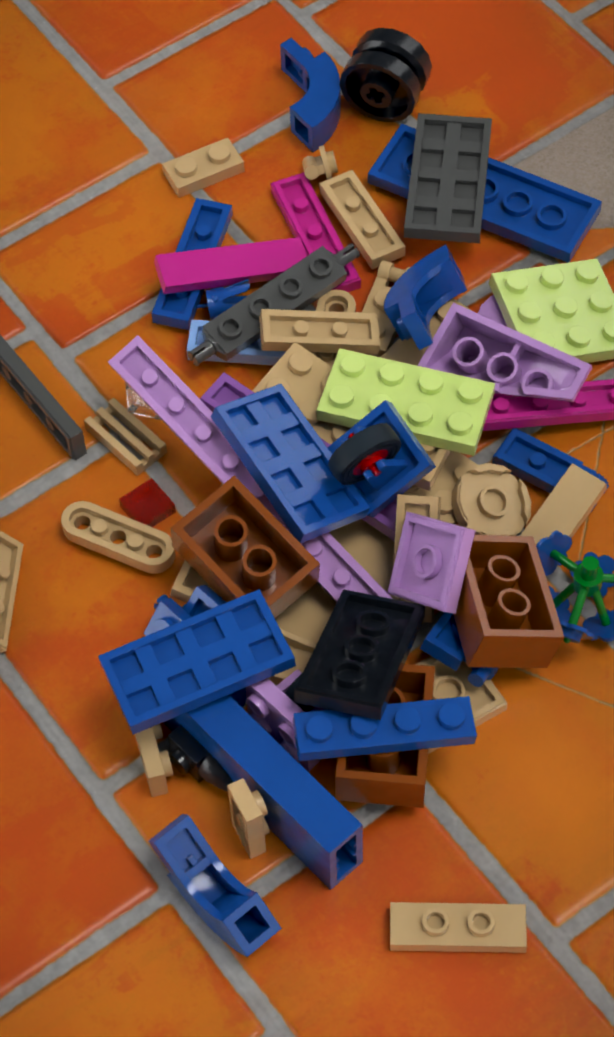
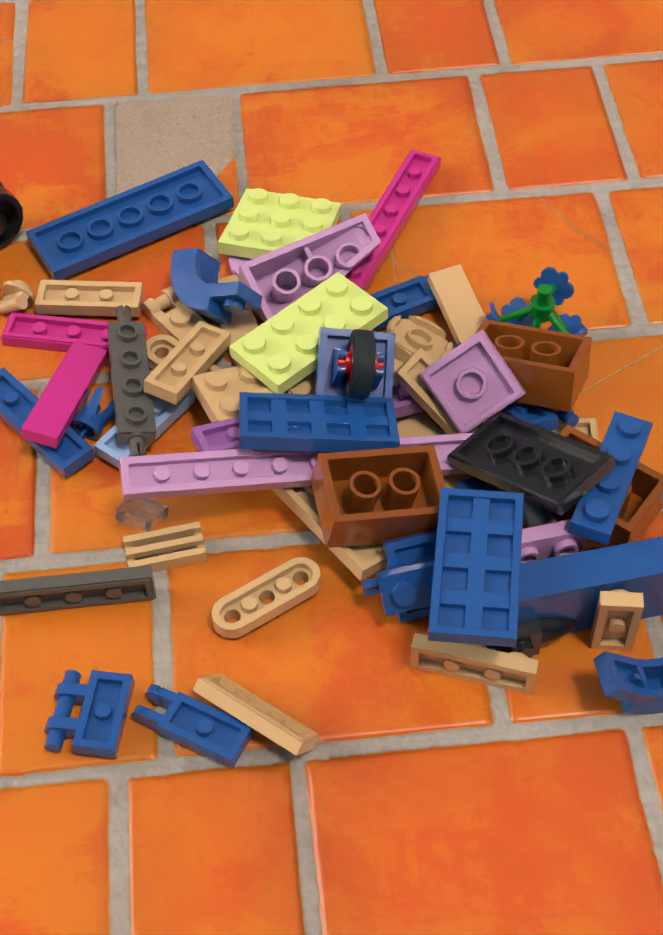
camera: 60 degrees left, 5 degrees down
clear red tile [119,478,176,527] -> none
dark grey plate [404,113,492,243] -> none

